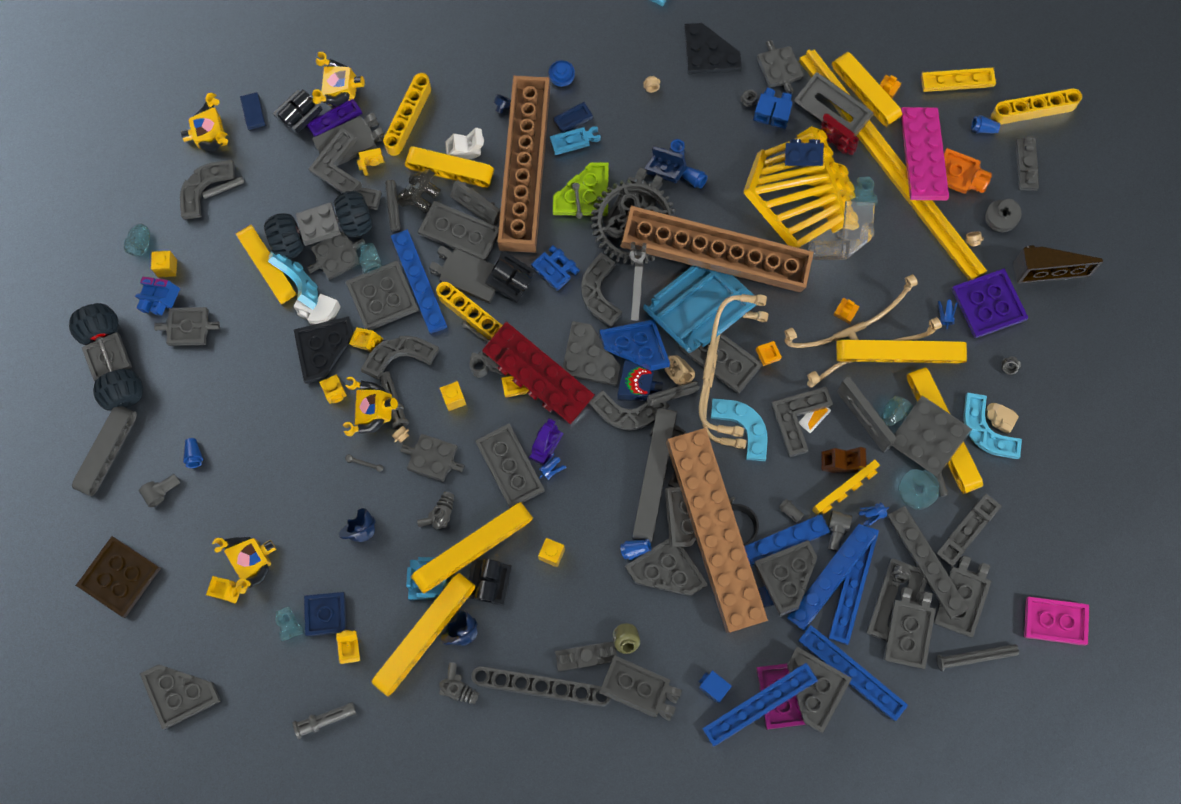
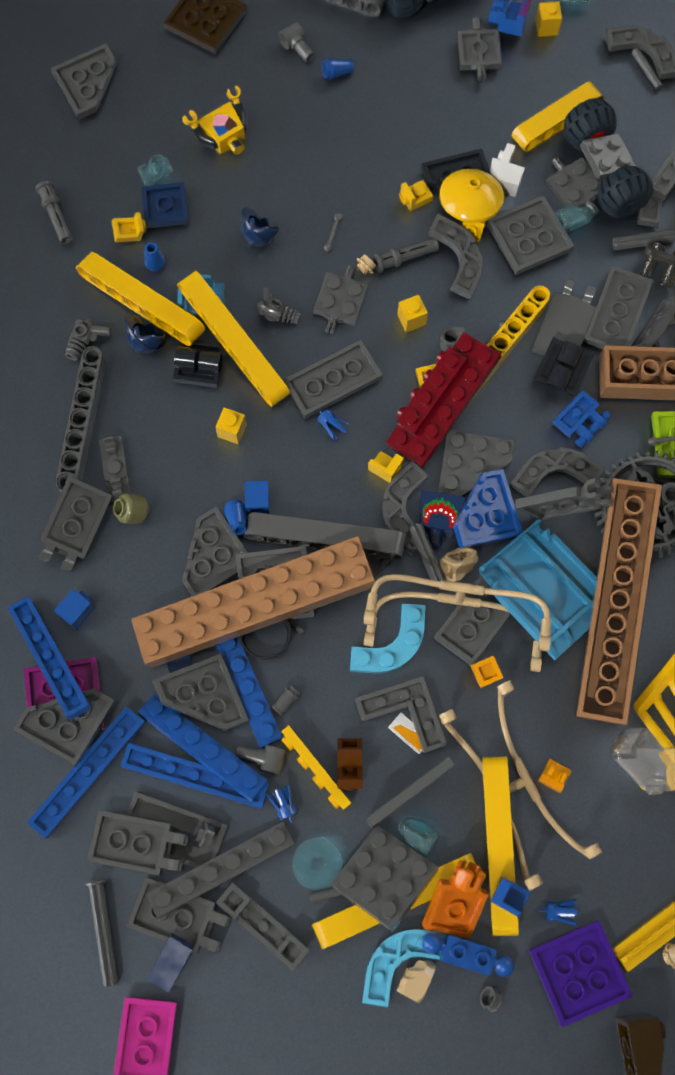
camera: 85 degrees right, 0 degrees up
yellow bracket [206,576,242,603] -> none
medium azure plate [268,251,318,310] -> none
torso [343,377,398,436] -> none
blue plate [391,229,448,334] -> none
dark purple piece [528,418,563,466] -> none
none -> blue cone [144,242,166,271]
none -> dark blue tile [147,933,194,993]
none -> blue panel [245,481,270,515]
none -> yellow panel [368,451,404,483]
none -> orange plate [422,860,489,939]
none -> blue plate [422,933,514,977]
none -> yellow dish [439,169,504,223]
none -> blue panel [491,877,530,917]

